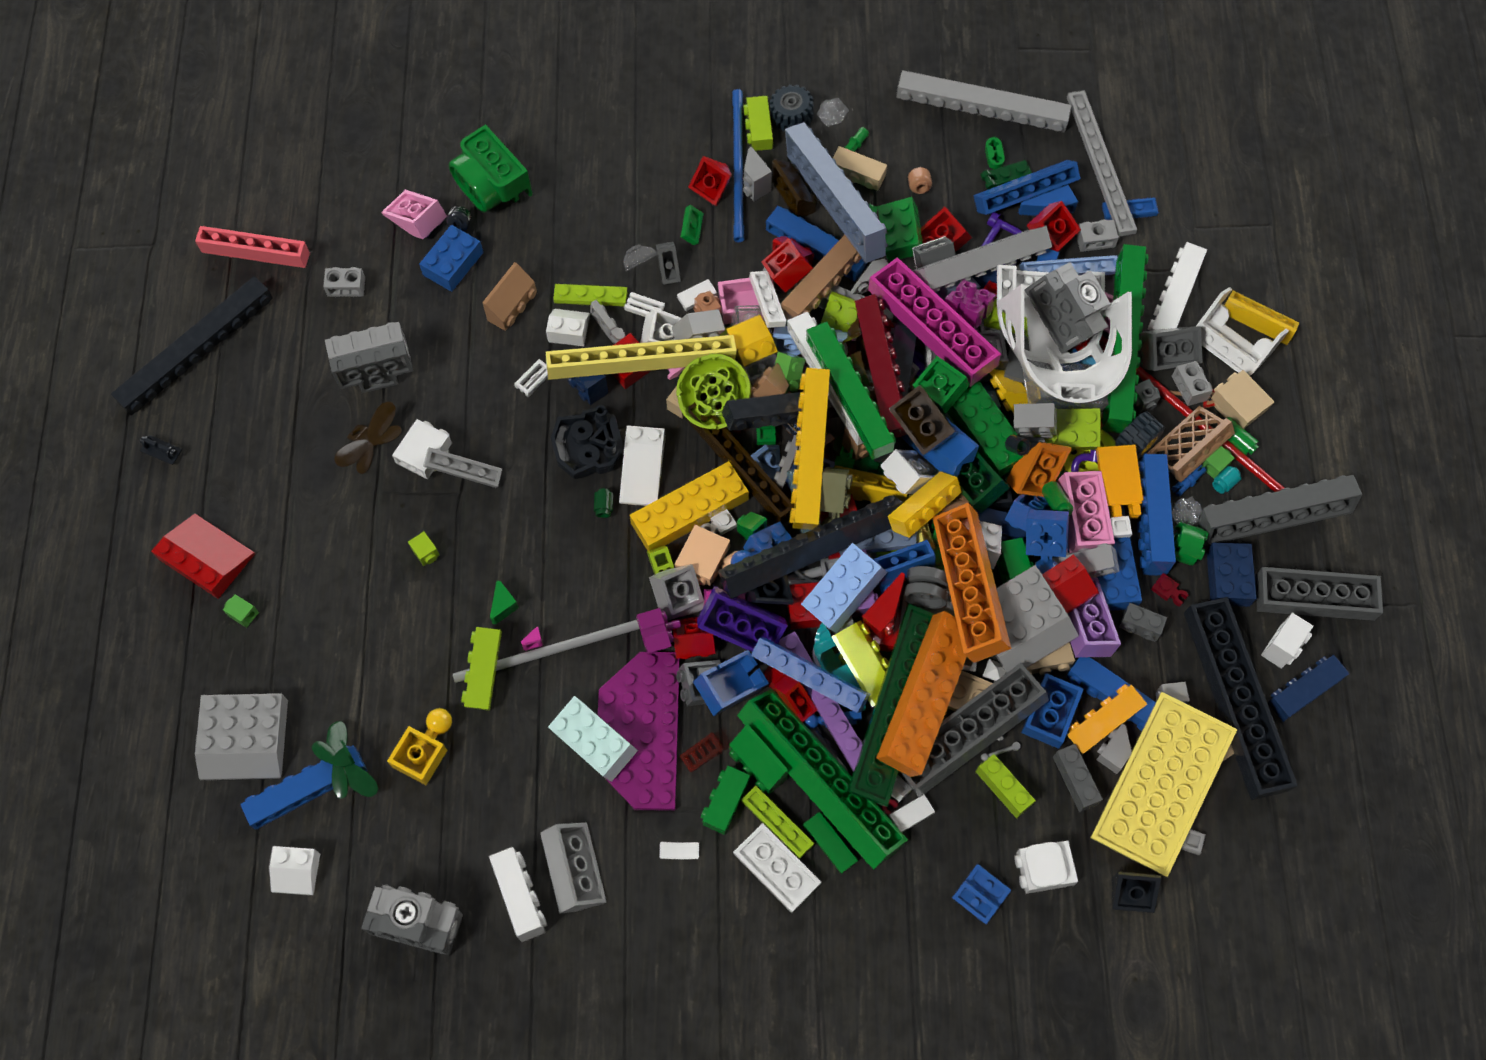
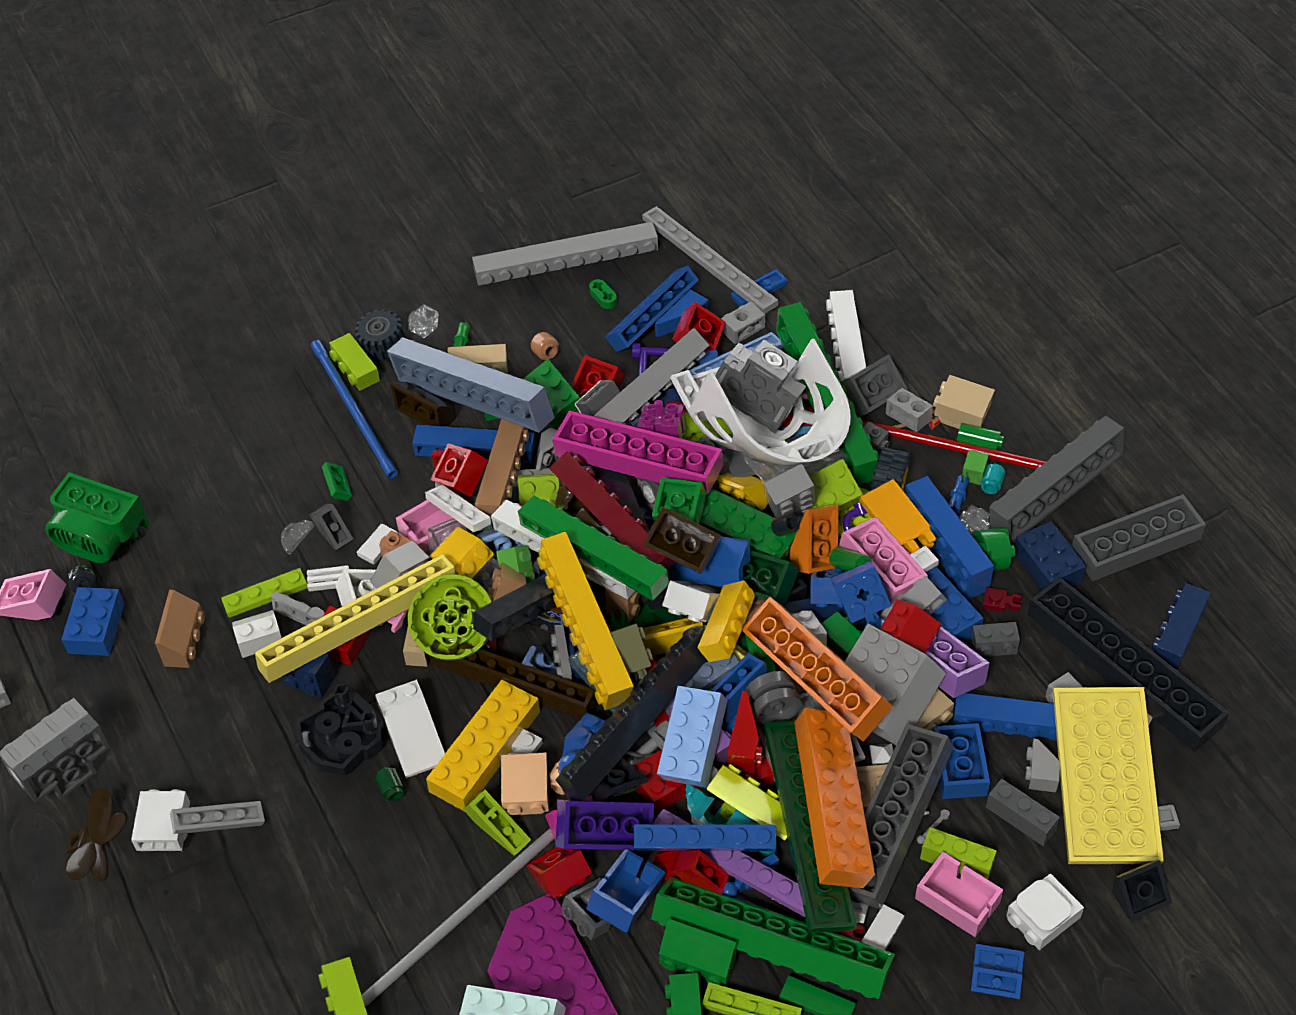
camera: 25 degrees left, 15 degrees down
lime brick [408,532,440,566] -> none
green slope [490,581,519,624] -> none
white tile [514,359,548,397] -> none
dark pink slope [521,627,543,651] -> none
magenta brick [636,608,681,654] -> none
light grey slope [649,564,704,616] -> none
clear red slope [680,733,726,773] -> none
red slope [688,156,732,206] -> none
green slope [737,512,767,540] -> none
light grey slope [743,147,772,201] -> none
green plate [756,426,776,445] -> none
dark green plate [980,160,1032,190] -> none
light orange brick [1067,684,1147,754] -> none
medium nougat fence [1146,406,1235,482] -> none
white windscreen [1196,287,1289,376] -> none
yellow slope [1224,291,1299,345] -> none
white brick [1261,613,1313,669] -> none
none -> bright pink piece [915,852,1003,937]

